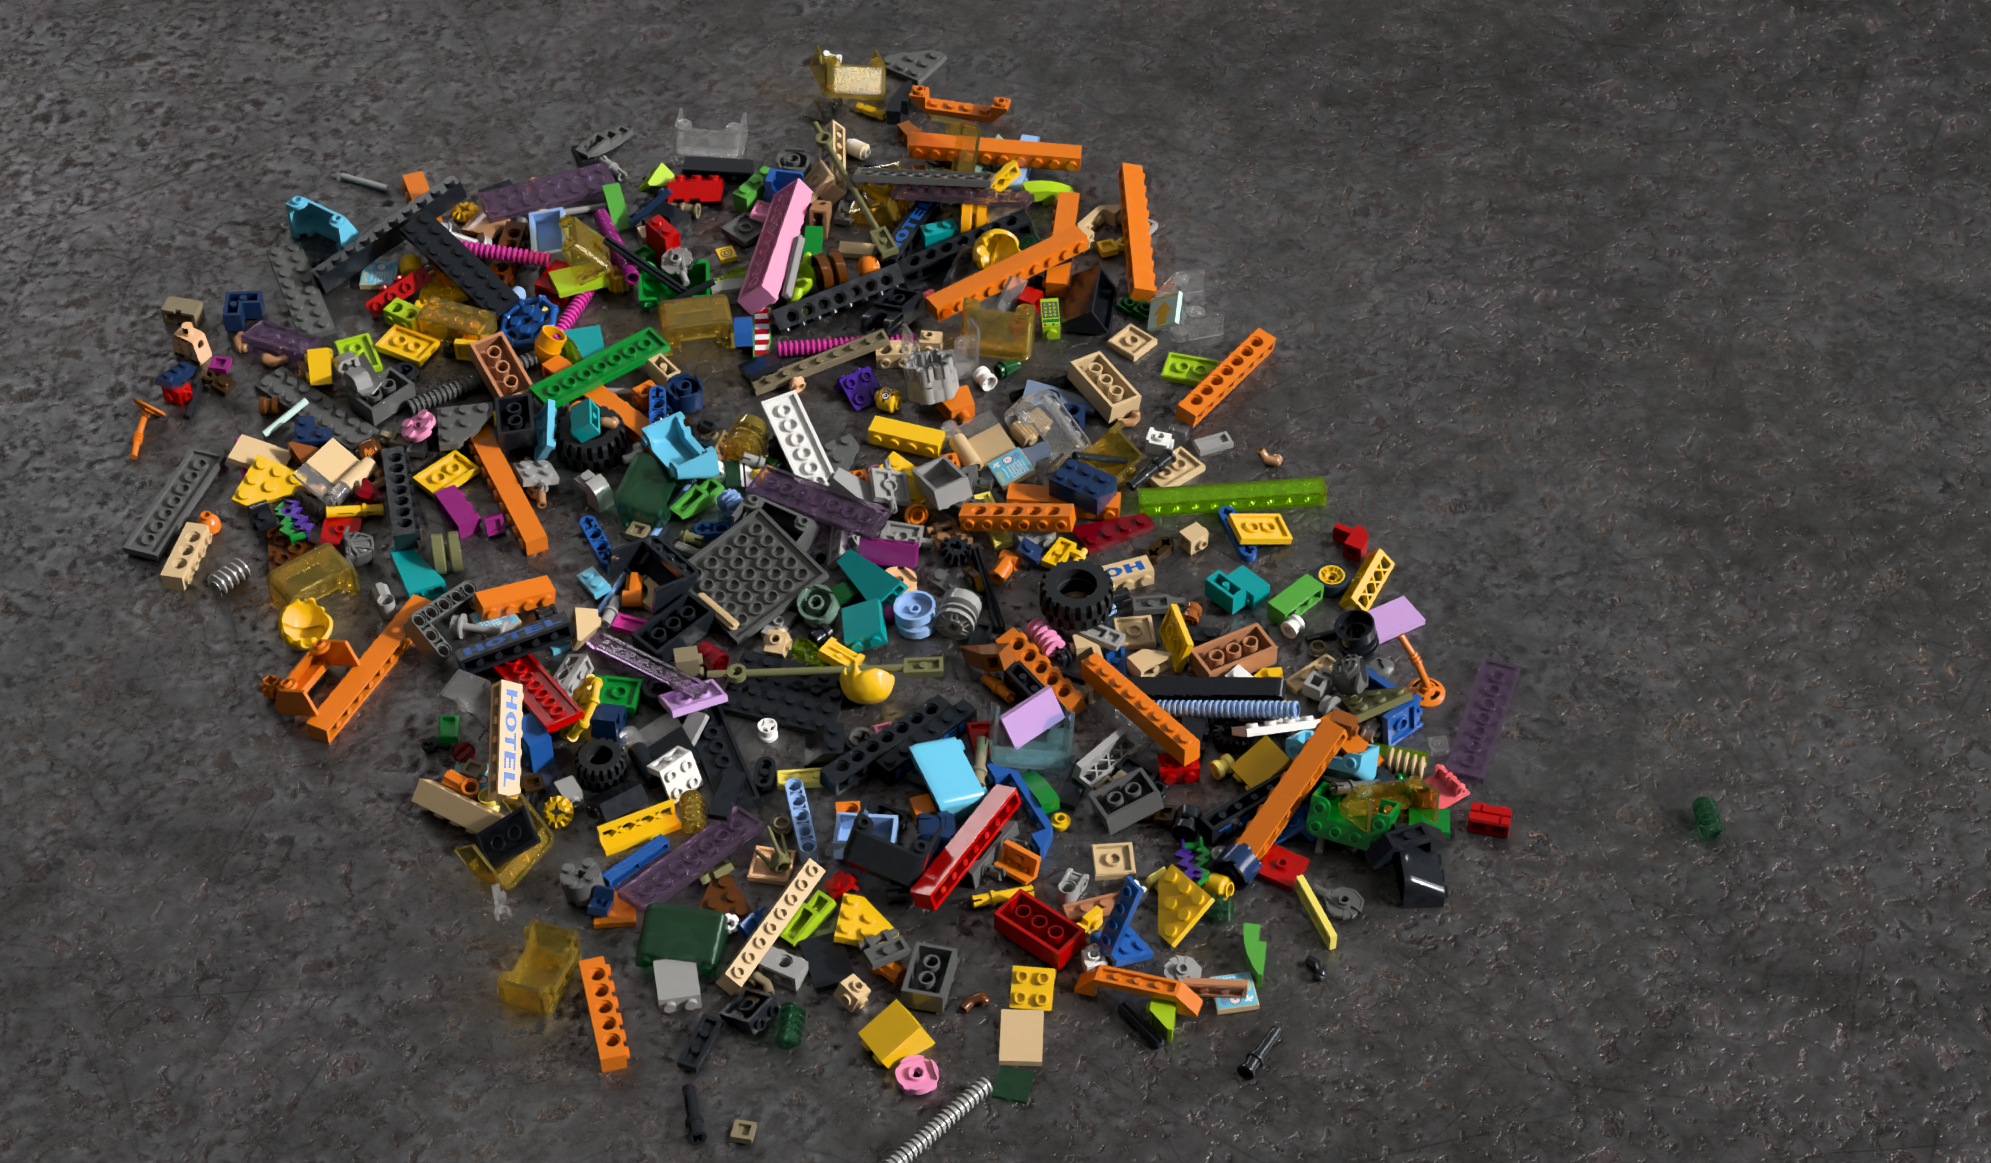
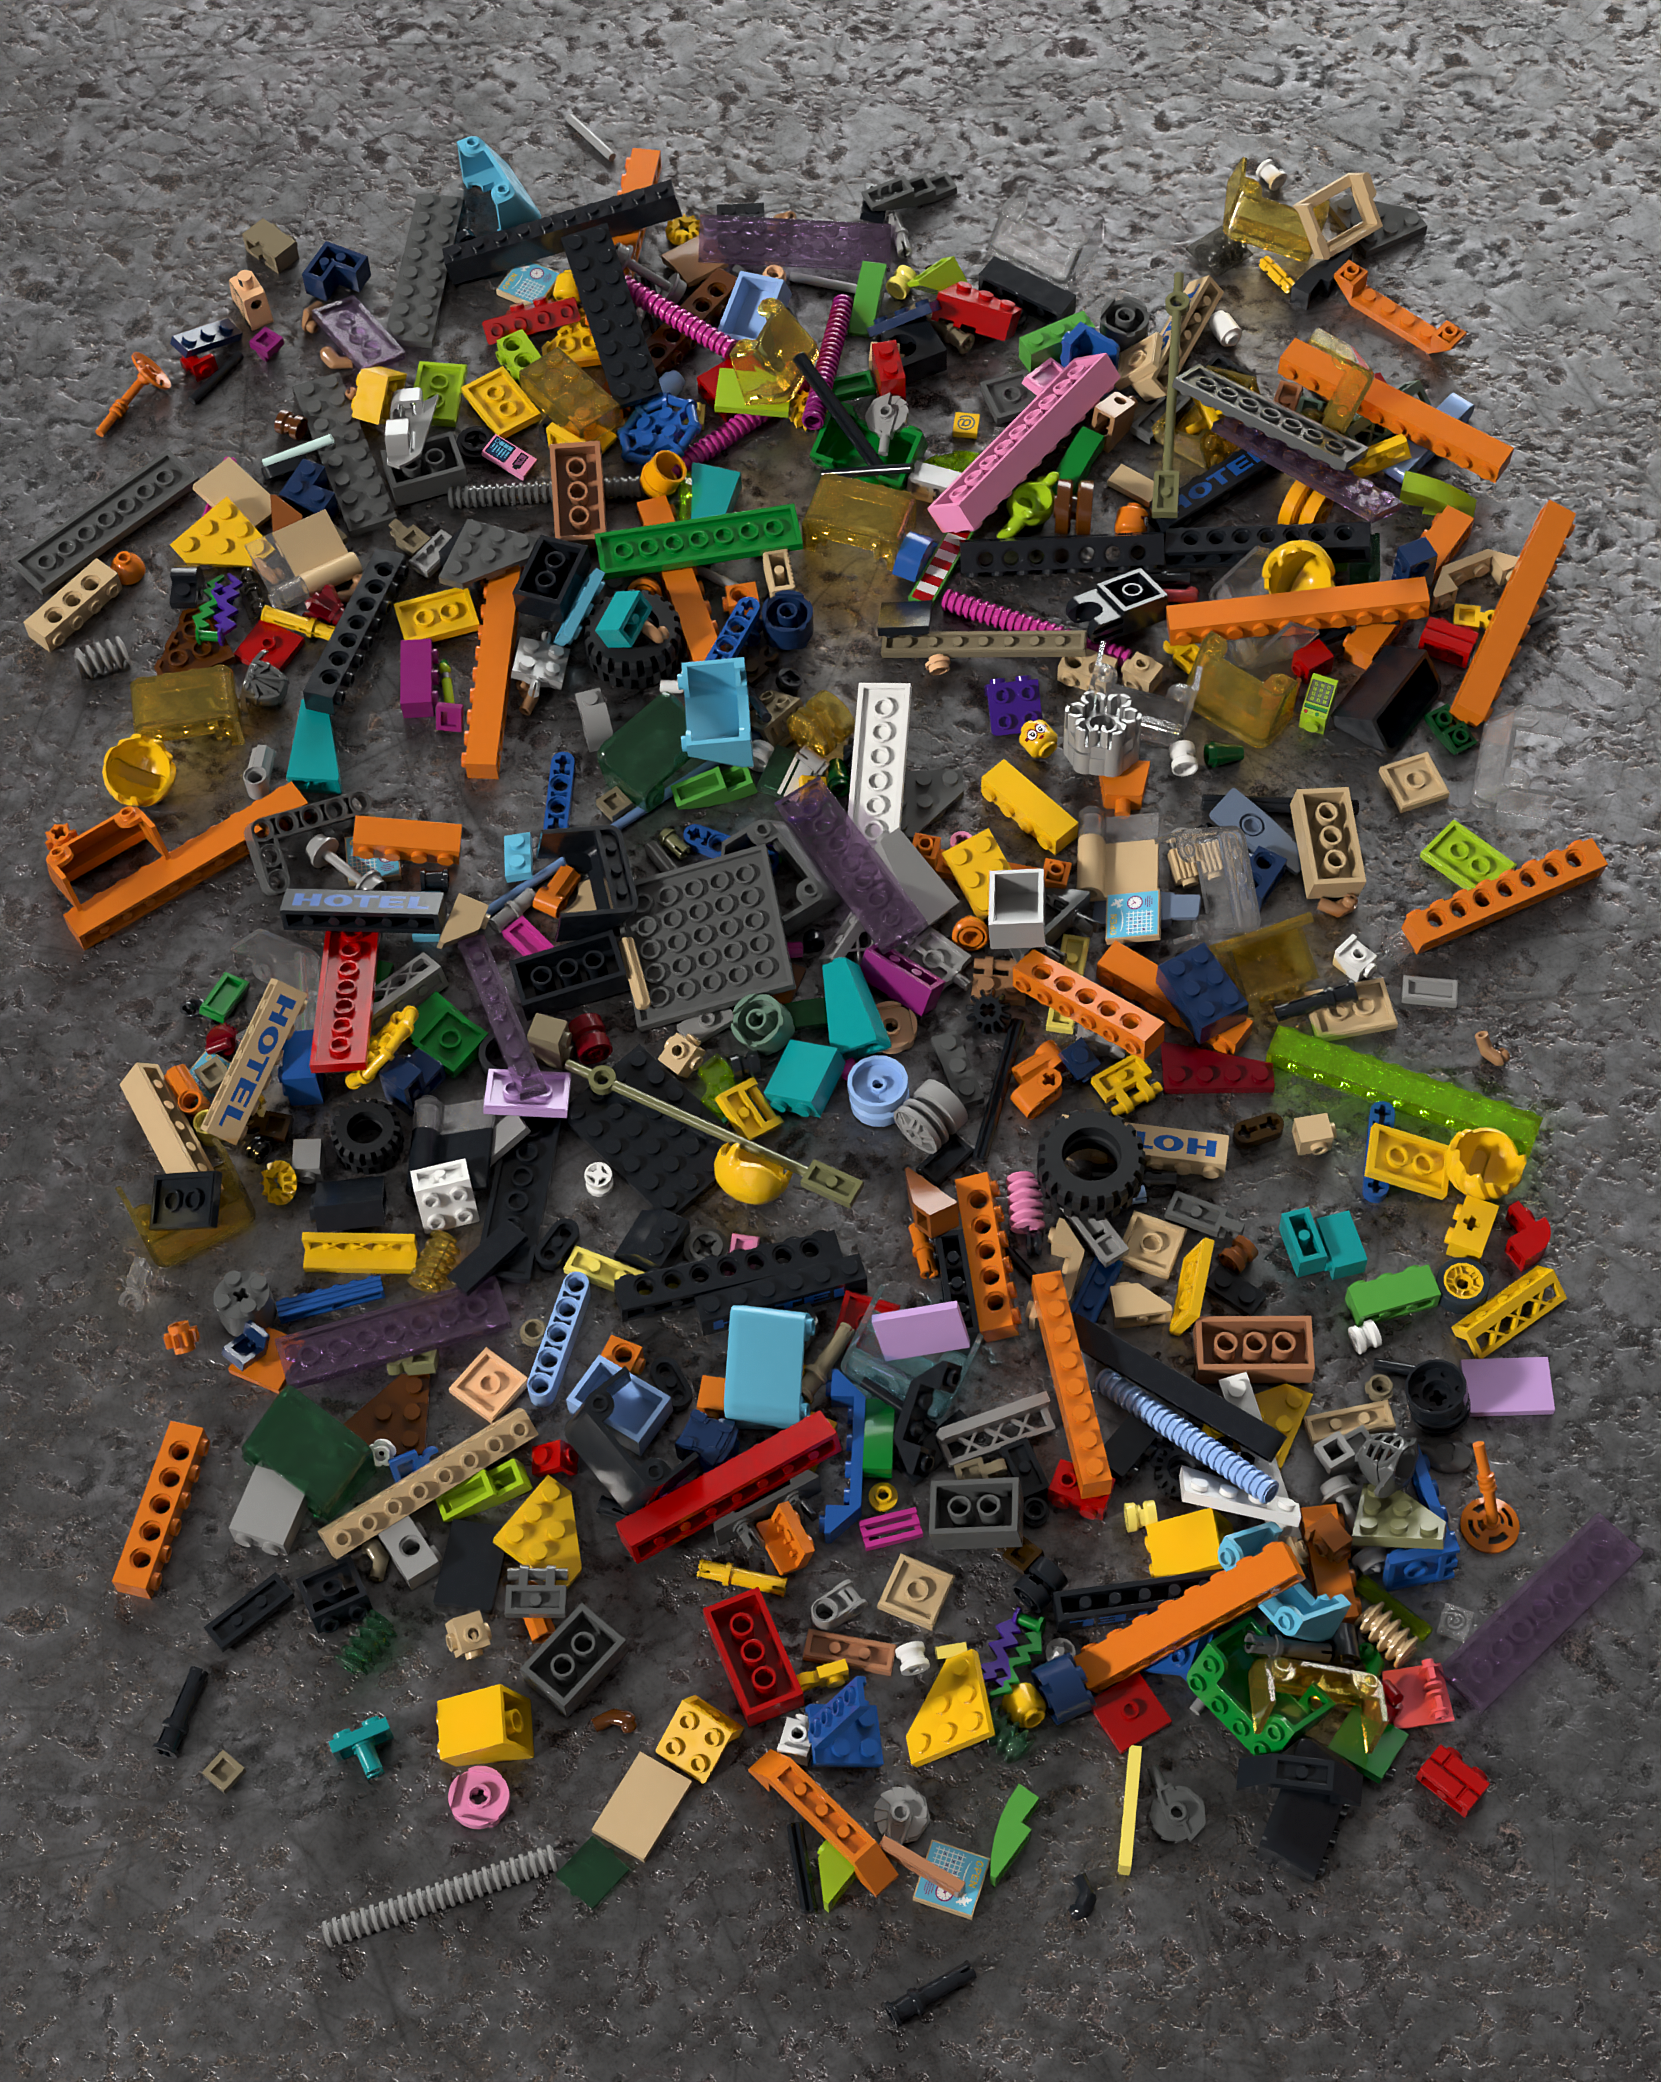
camera: 30 degrees right, 15 degrees up
dark brown plate [202,369,236,397] -> none
reddish brown head [355,437,382,461] -> none
bright pink plate [402,409,437,443] -> none
olive wheel [431,531,463,575] -> none
clear yellow windscreen [497,919,582,1017] -> none
medium blue gear [716,488,744,521] -> none
olive plant [755,825,792,873] -> none
light grey axle [782,235,805,300] -> none
light grey plate [869,459,911,514] -> none
dark orange brick [897,120,922,149] -> none
teal brick [920,219,959,250] -> none
dark brown plate [961,566,985,593] -> none
black bar [1072,451,1128,465] -> none
light aqua tile [1147,291,1183,332] -> none
none -> orange gear [163,1320,200,1355]
none -> black beam [261,454,307,481]
none -> teal plate [328,1716,394,1780]
none -> lime piece [439,659,455,704]
none -> tile [482,434,537,481]
none -> black bar [859,1376,938,1433]
none -> dark pink tile [859,1507,923,1551]
none -> light yellow wheel [885,265,917,300]
none -> black slope [893,1360,963,1479]
none -> orange piece [1010,1068,1062,1120]
none -> yellow plate [1163,640,1210,677]
none -> tan piece [1293,172,1383,260]
none -> dark blue brick [1391,537,1438,588]
none -> red brick [1418,616,1479,668]
none -> yellow brick [1444,1195,1499,1263]
none -> yellow piece [1445,1127,1527,1201]

